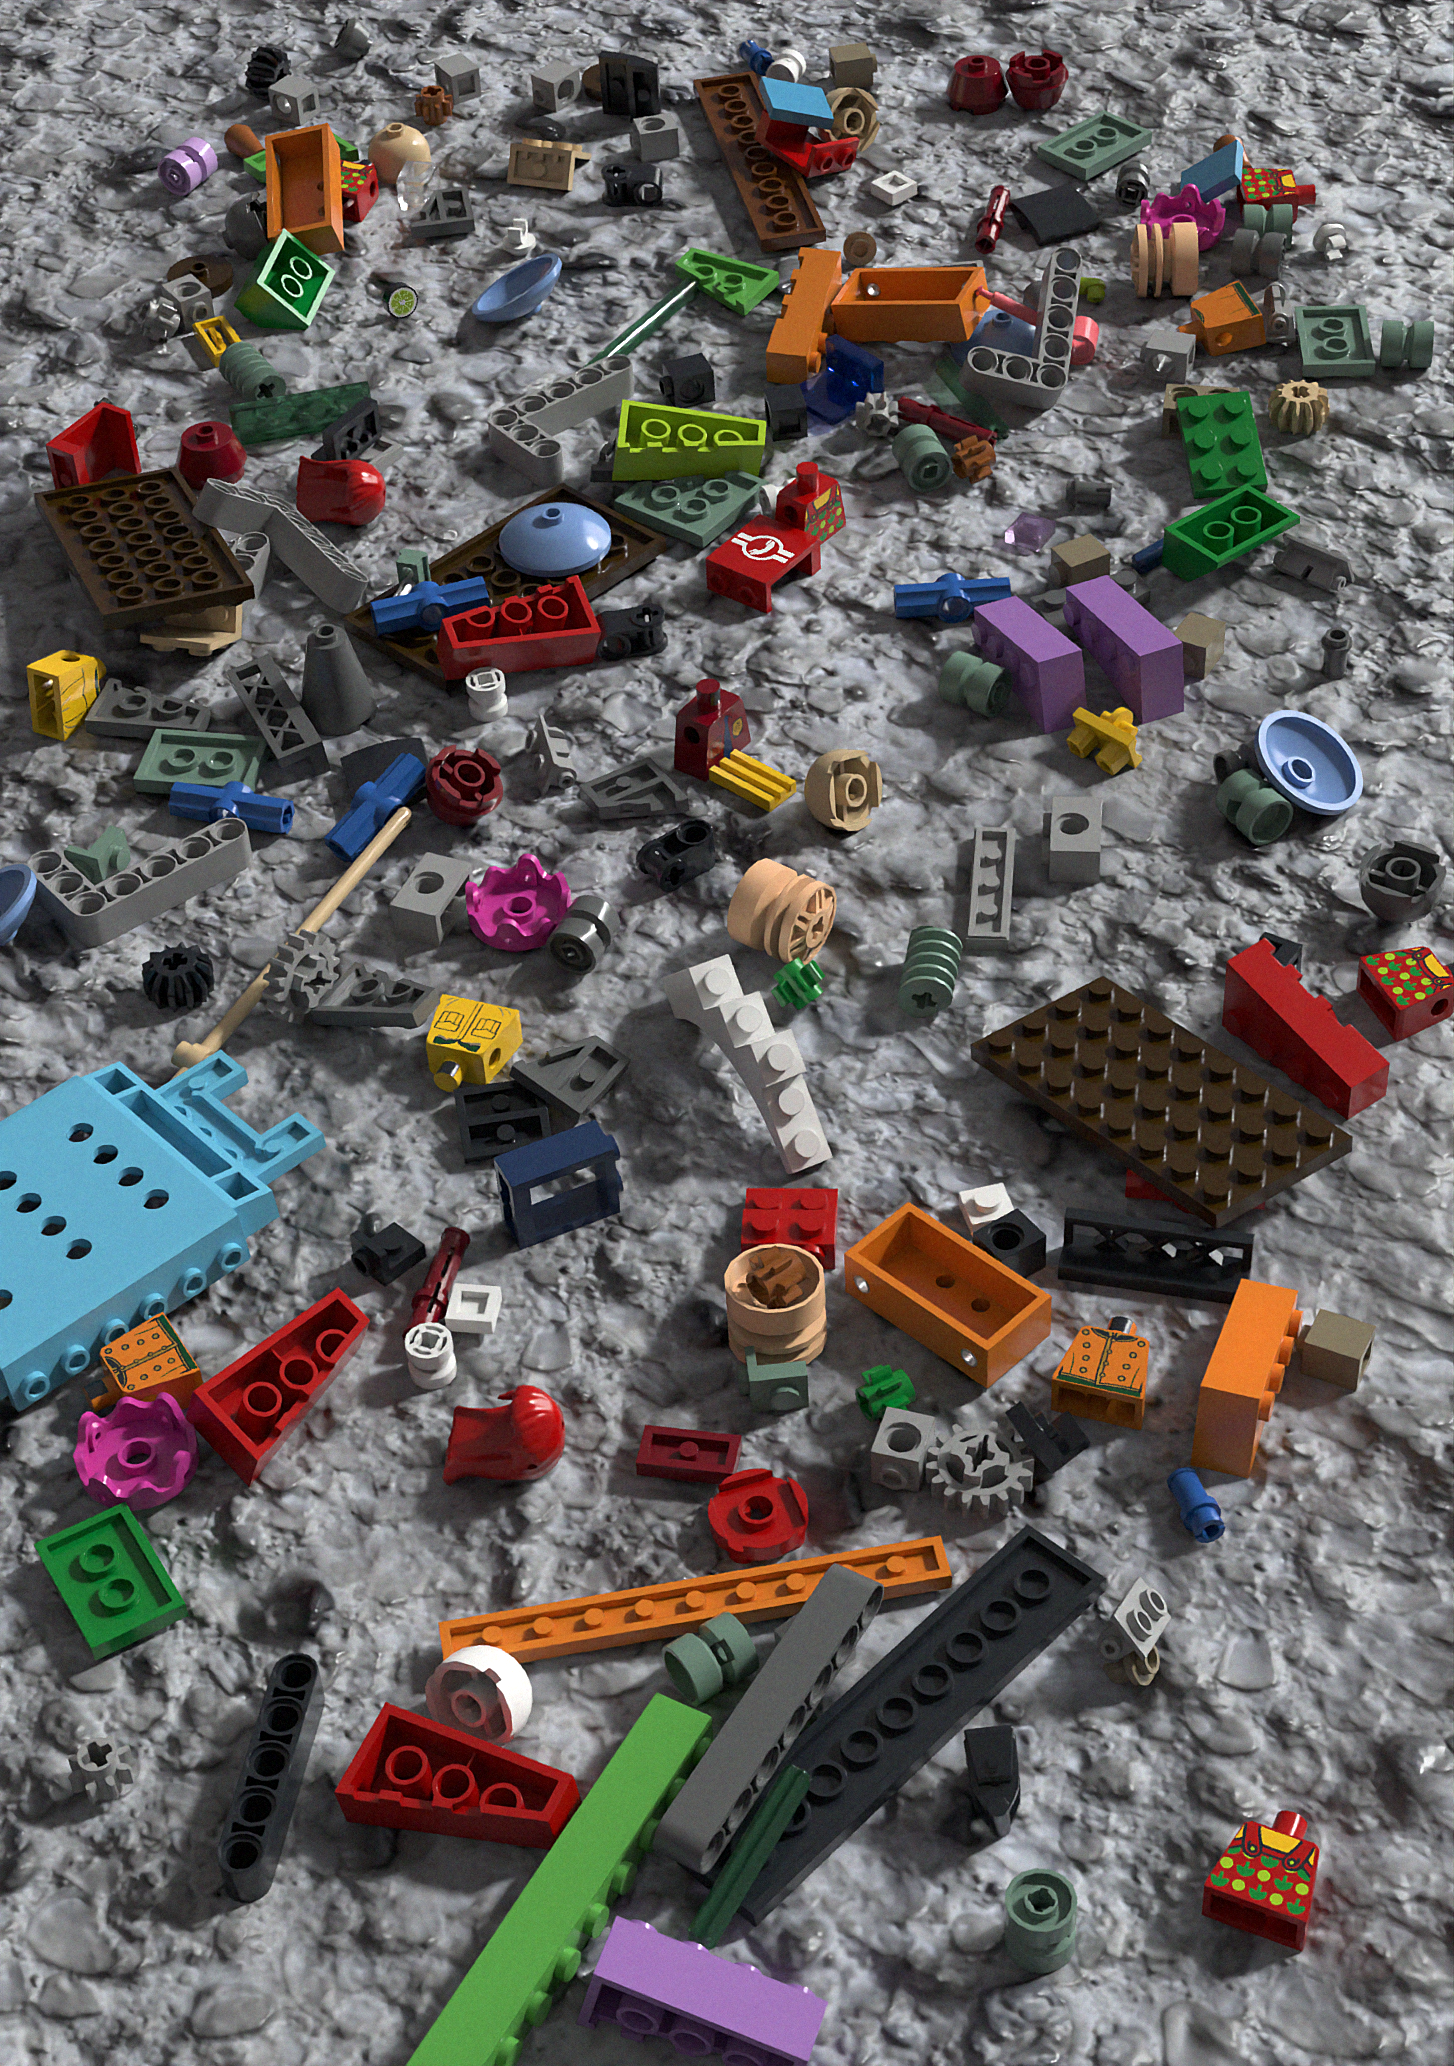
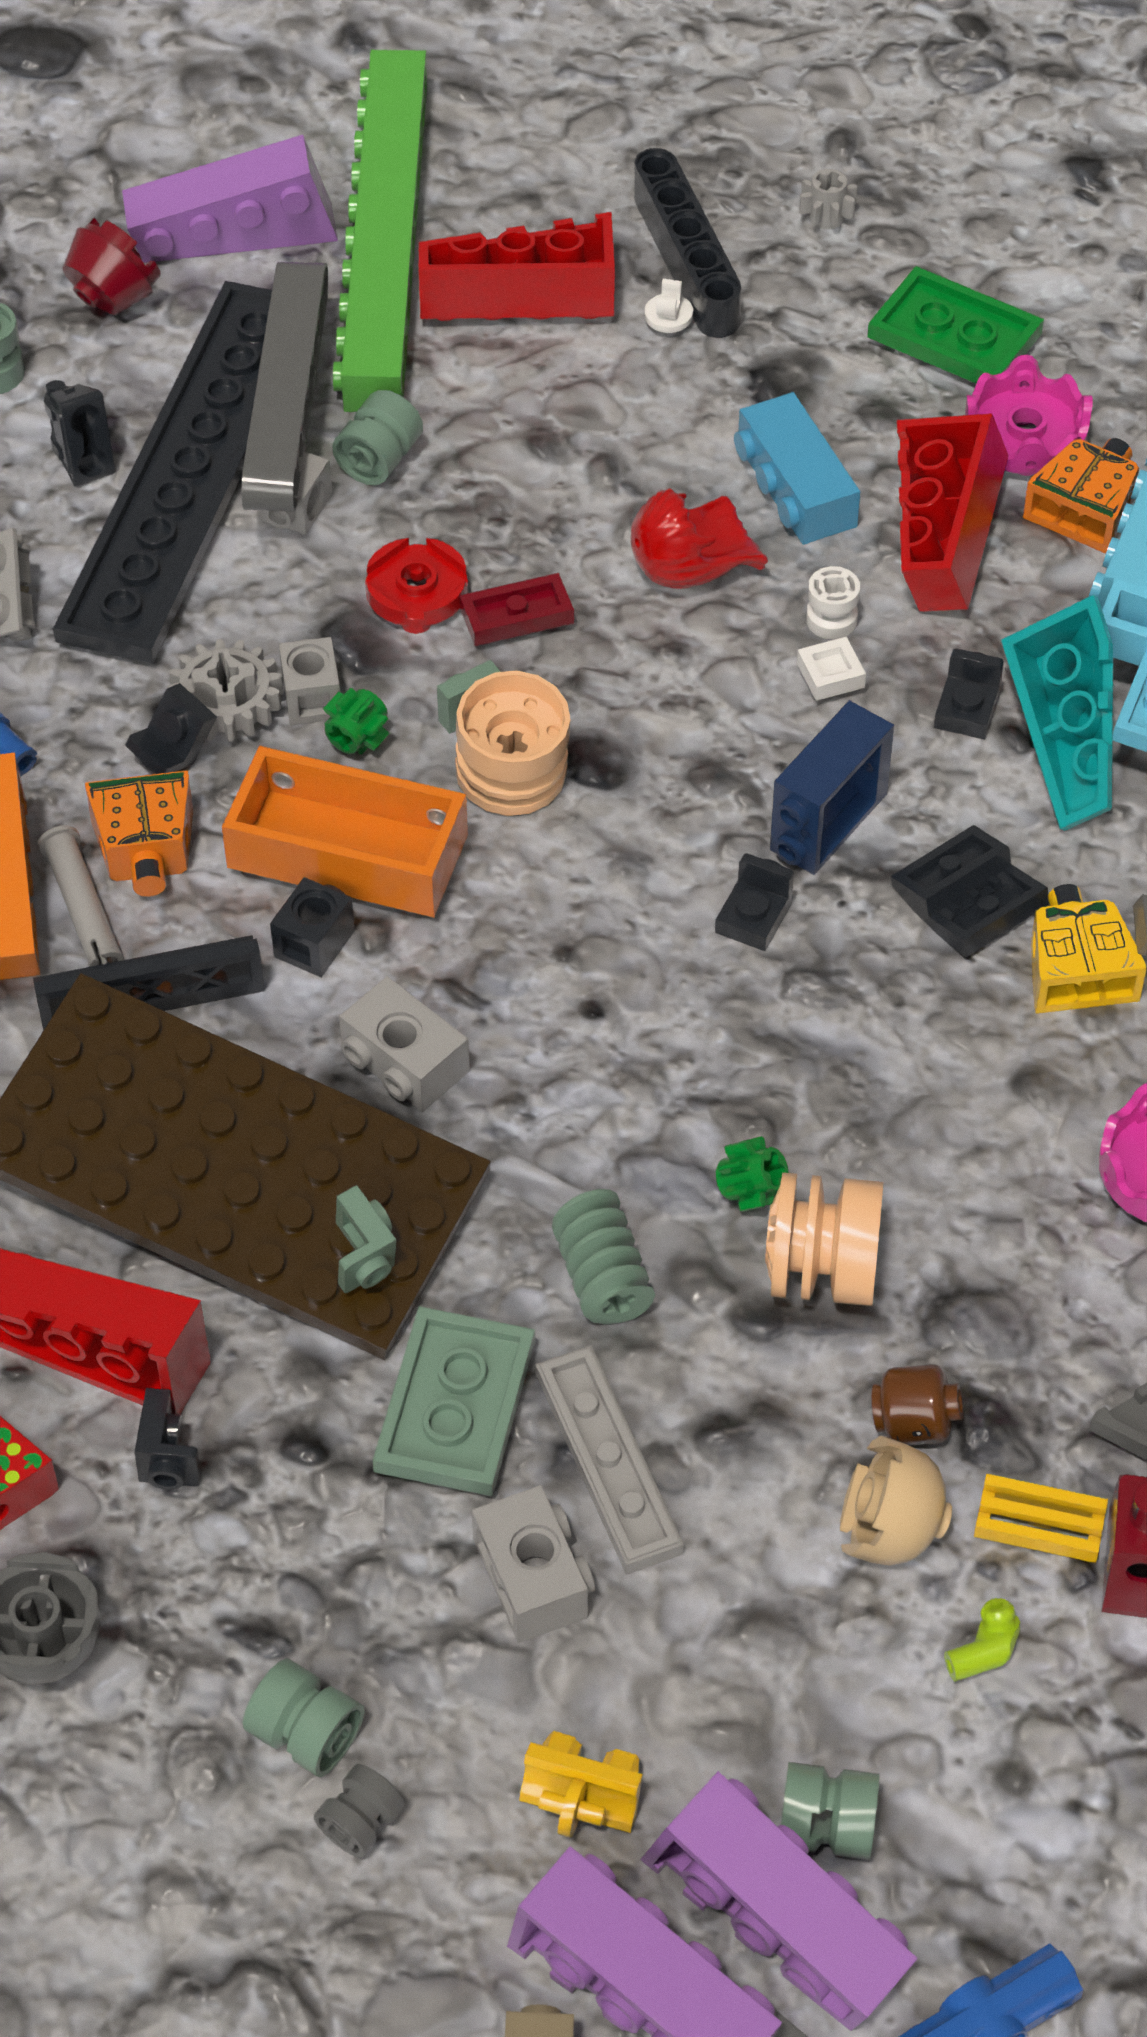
camera: 150 degrees right, 10 degrees up
dark red pin [402,1227,471,1341] -> none
cylinder [425,1645,533,1748] -> none
orange plate [438,1535,952,1663] -> none
dark grey wing [509,1035,631,1124] -> none
dark grey wheel [546,895,621,975] -> none
black piece [635,819,716,892] -> none
white arch [661,954,833,1174] -> none
clear green axle [687,1764,810,1951] -> none
red plate [741,1188,838,1269] -> none
dark orange gear [746,1246,806,1309] -> none
white plate [959,1183,1014,1237] -> none
medium blue dish [1254,710,1363,815] -> none
none -> light grey pin [37,825,124,967]
none -> dark red cone [62,217,161,315]
none -> sand green bracket [336,1185,396,1293]
none -> light grey brick [339,976,470,1112]
none -> sand green plate [373,1306,535,1497]
none -> white plate [645,279,693,333]
none -> black bracket [715,853,794,951]
none -> dark azure brick [734,392,860,545]
none -> reddish brown head [871,1364,963,1446]
none -> lime arm [944,1598,1020,1682]
none -> teal wedge [1001,594,1113,831]

